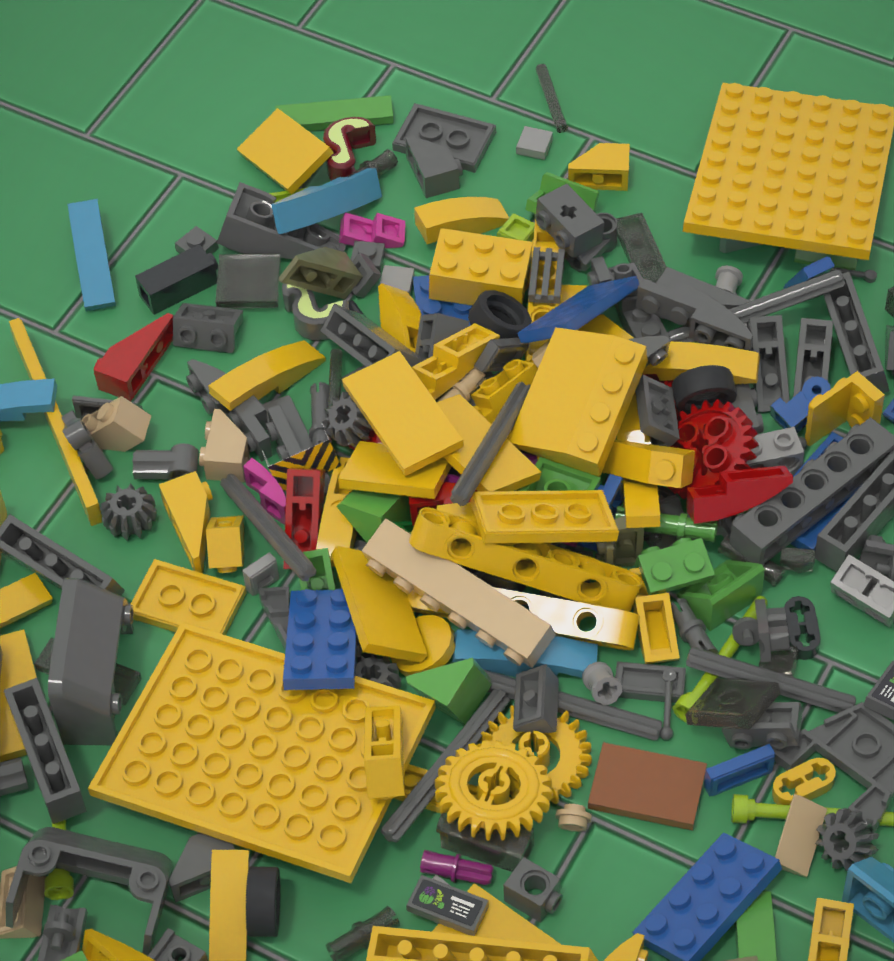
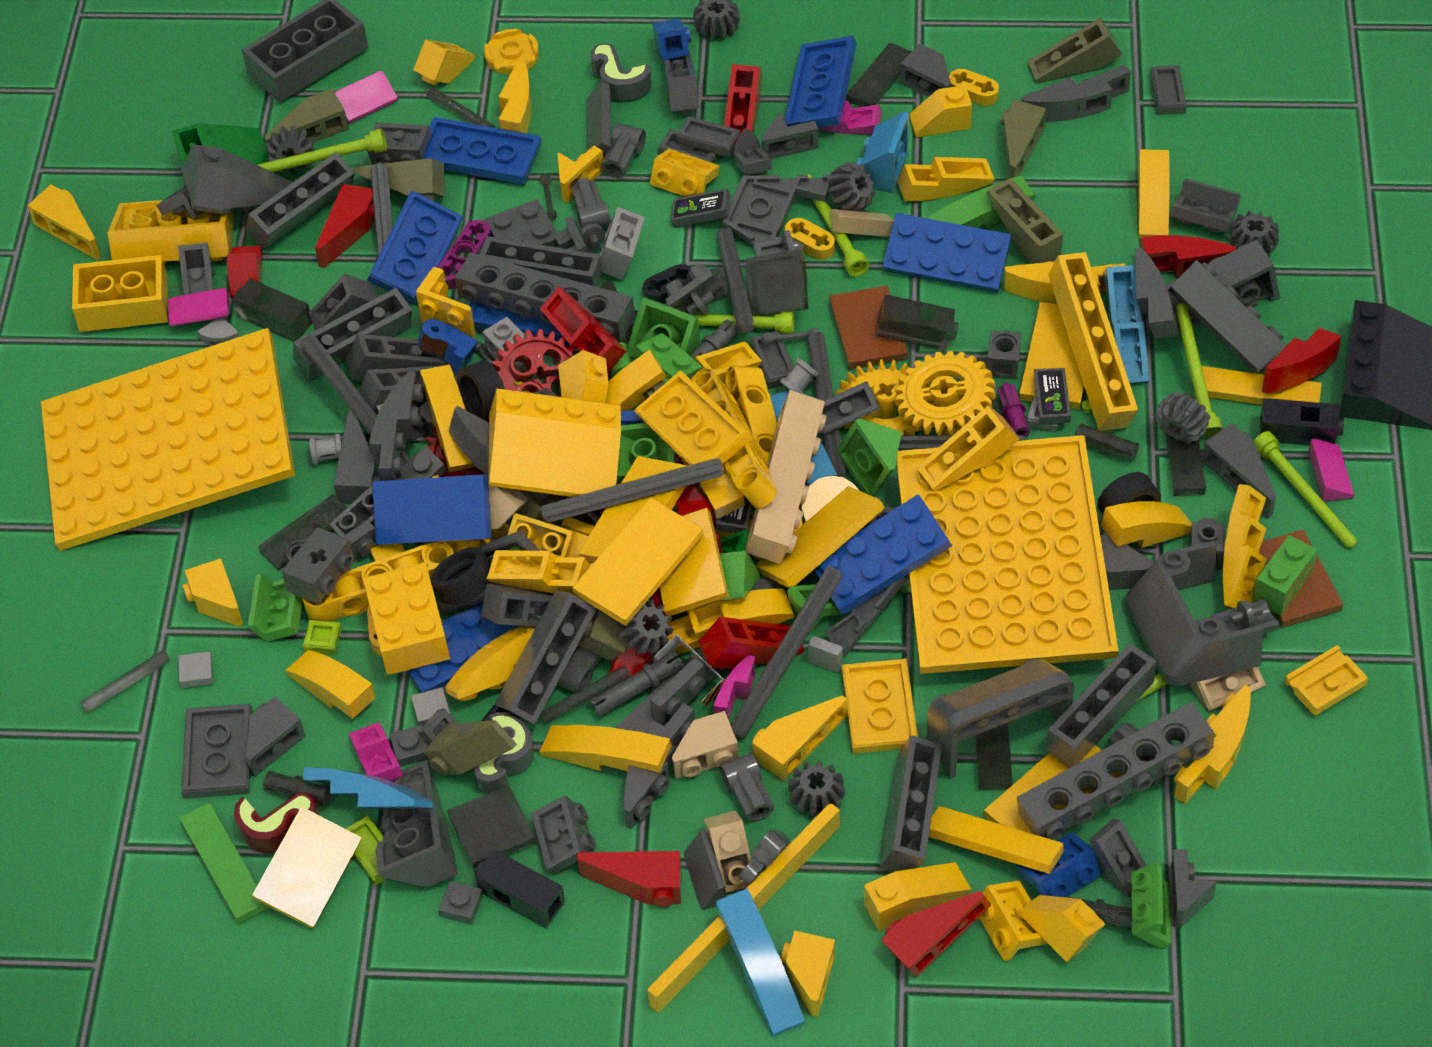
camera: 115 degrees left, 0 degrees up
dark azure slope [67,199,116,311] -> none
yellow slope [206,515,244,573] -> none
dark grey tile [528,247,565,304] -> none
tan plate [556,804,592,832] -> none
blue tile [704,744,775,797] -> none
blue tile [783,256,835,289] -> none
none -> clear smoke brick [876,294,959,351]

